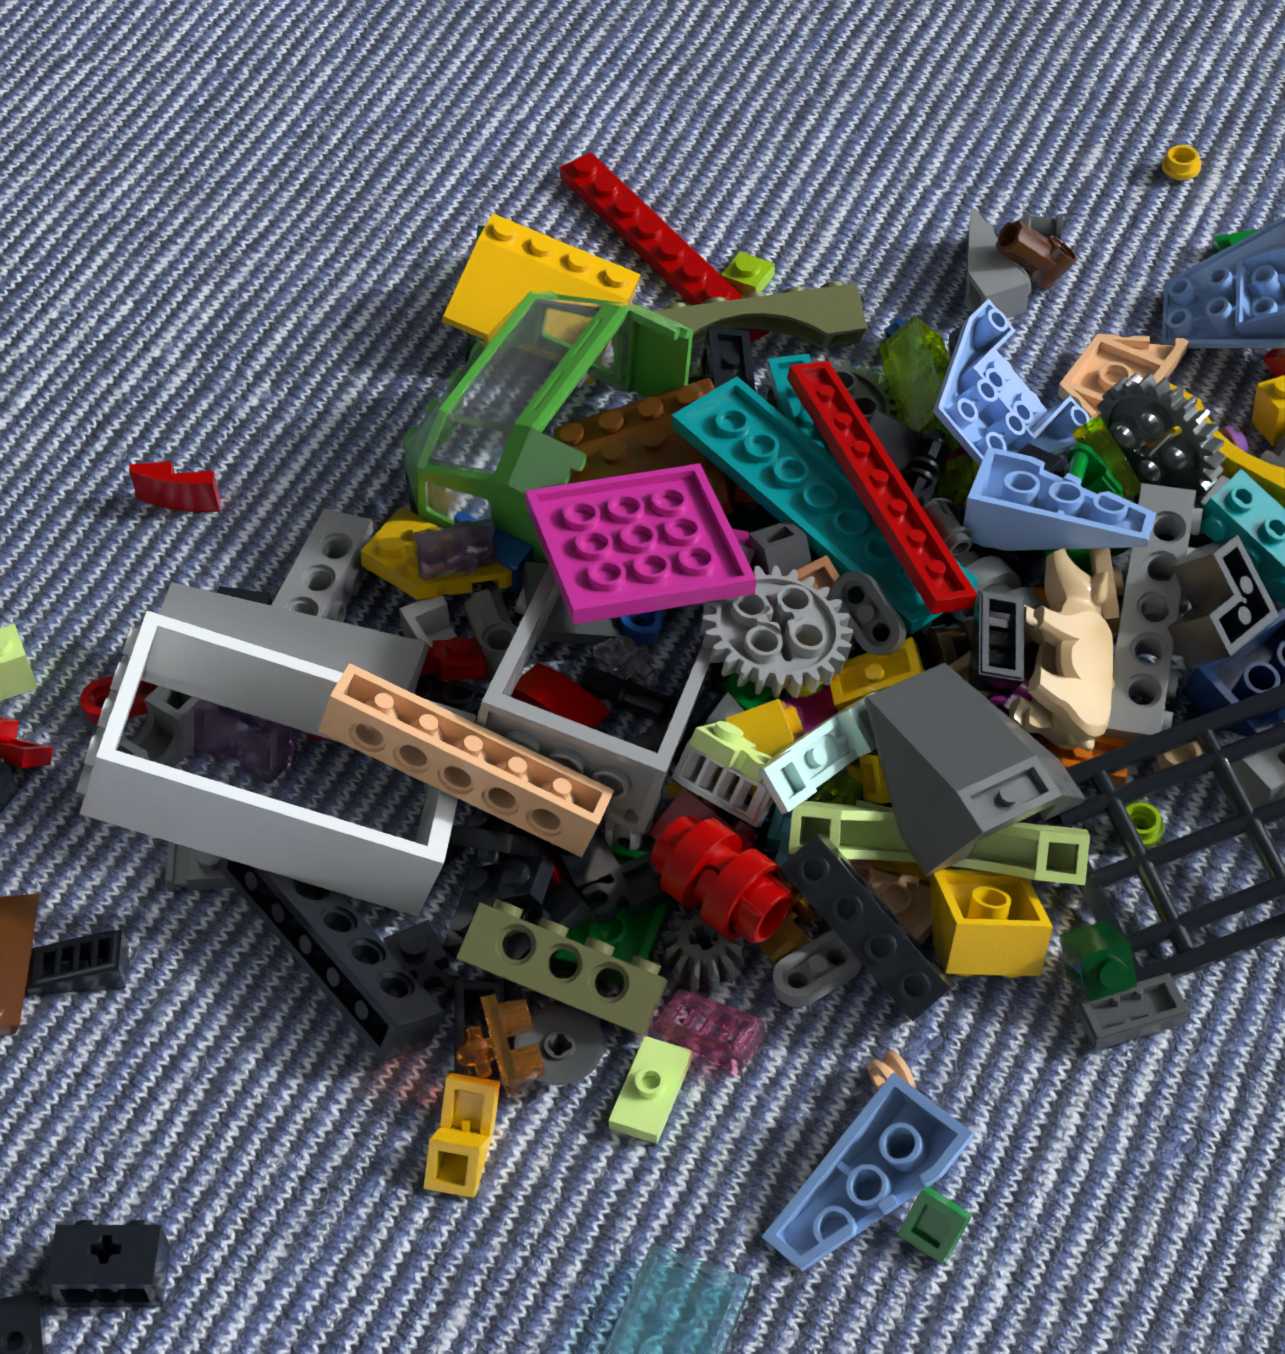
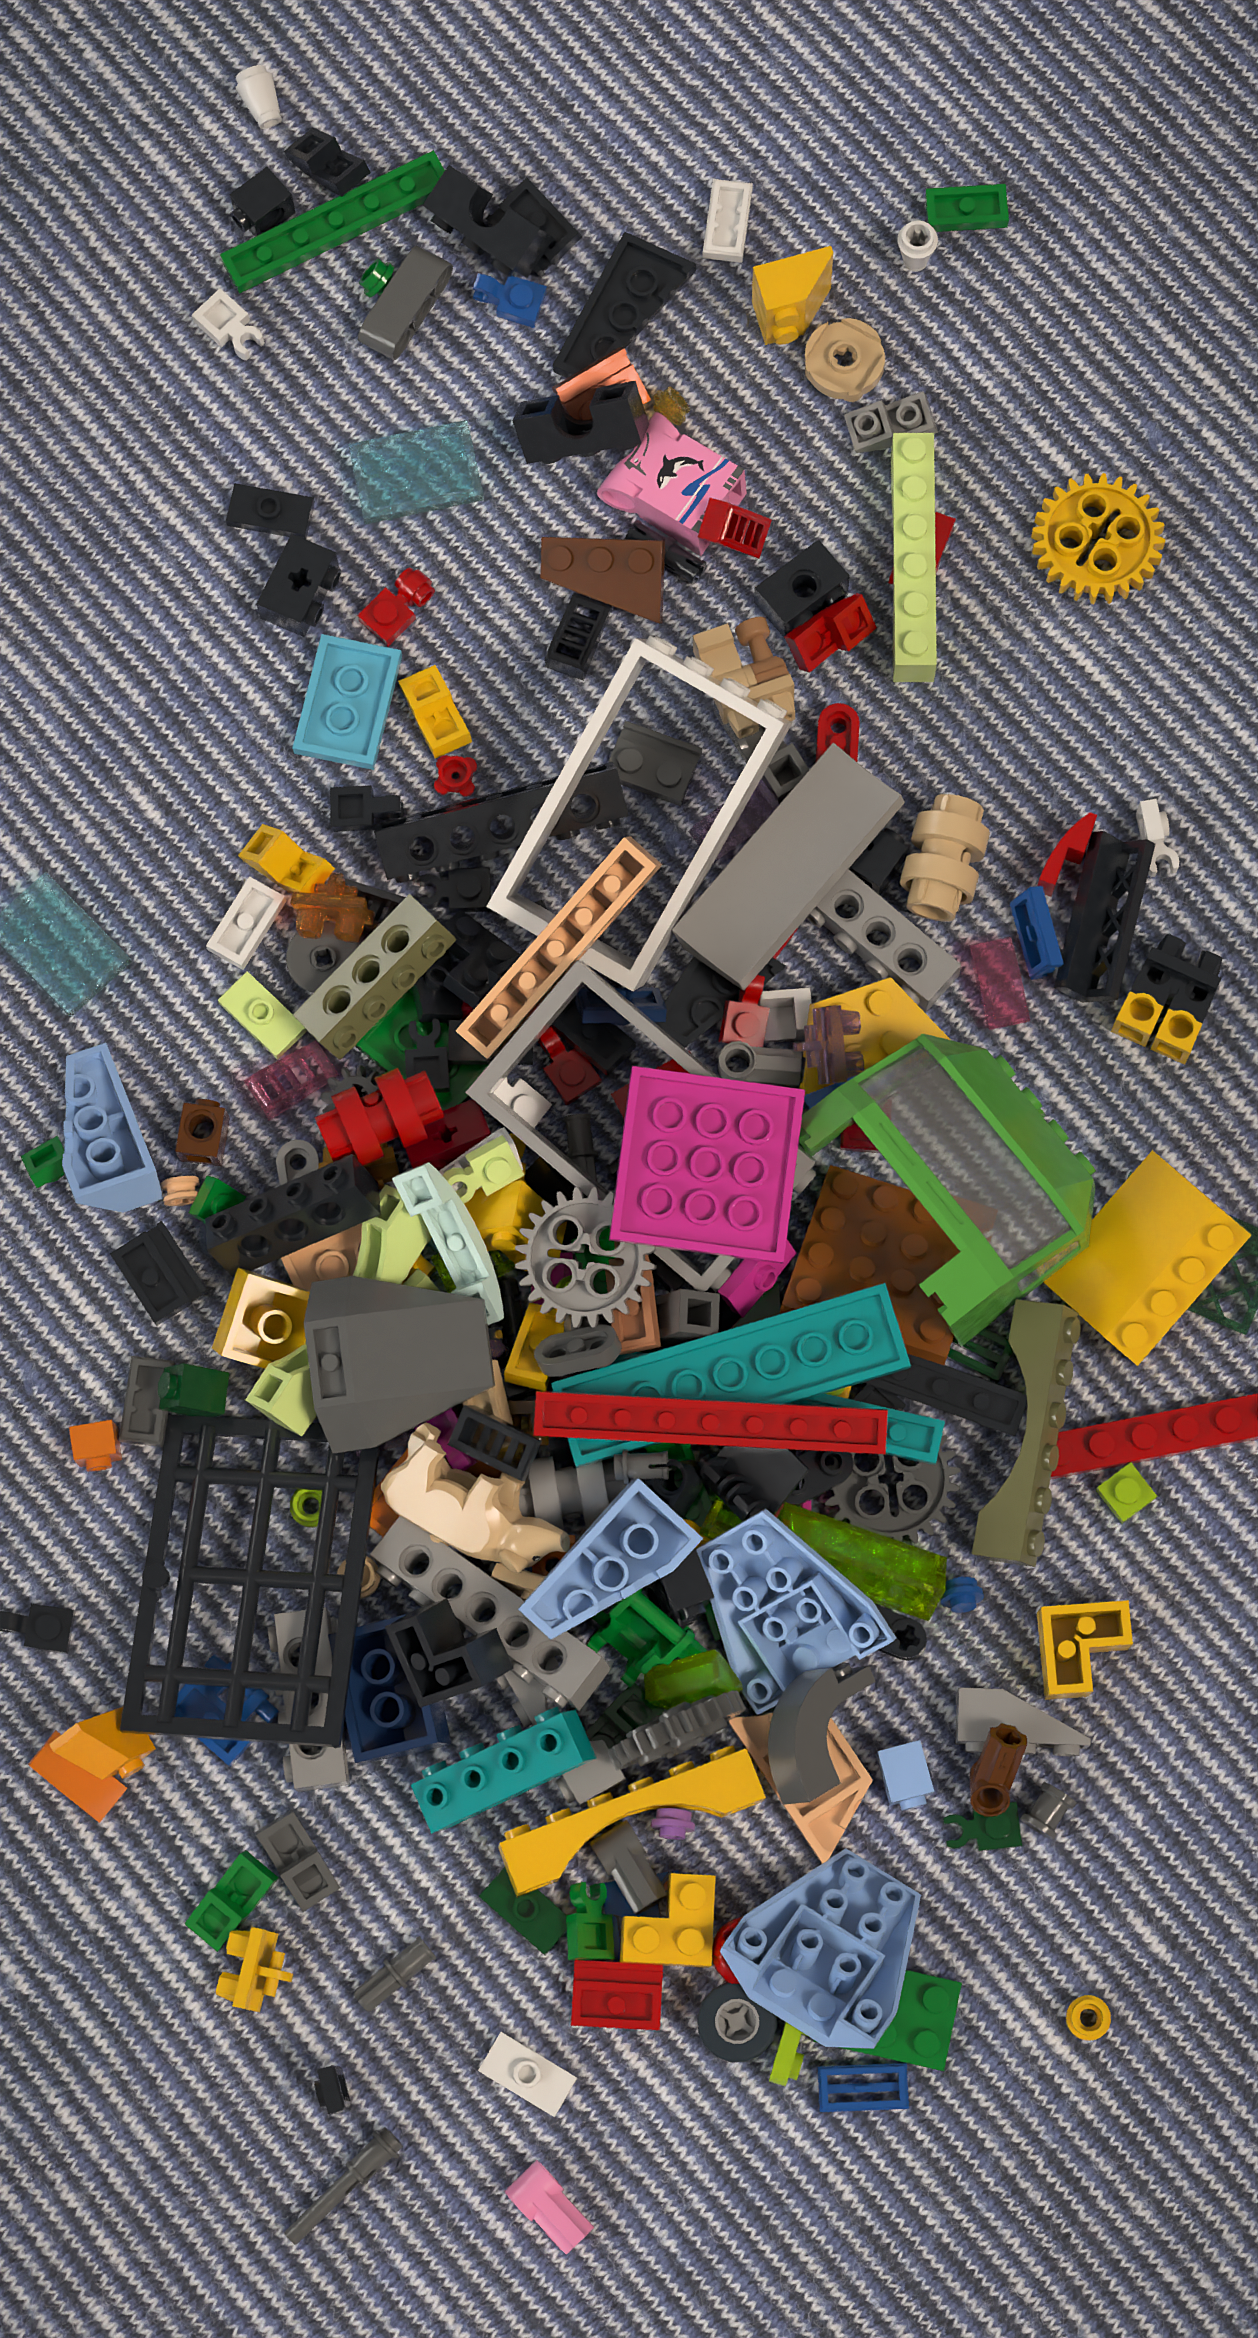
camera: 115 degrees right, 25 degrees up
none -> orange plate [69,1420,122,1472]
none -> black plate [110,1221,208,1326]
none -> reddish brown brick [175,1099,230,1167]
none -> green plate [188,1176,246,1223]
none -> white plate [206,876,286,970]
none -> medium azure plate [293,634,402,770]
none -> black plate [330,785,404,832]
none -> red plate [357,567,435,647]
none -> yellow slope [398,665,472,759]
none -> red plate [434,755,477,797]
none -> tan hips [692,617,795,739]
none -> dark grey arch [768,1663,876,1805]
none -> light blue brick [876,1740,934,1811]
none -> tan piece [900,794,990,922]
none -> dark green plate [942,1802,1022,1852]
none -> clear pink slope [969,936,1030,1030]
none -> blue tile [1010,886,1064,980]
none -> yellow brick [1037,1600,1133,1700]
none -> black fence [1053,831,1156,1003]
none -> hips [1111,934,1223,1065]
none -> white plate [1136,799,1179,877]

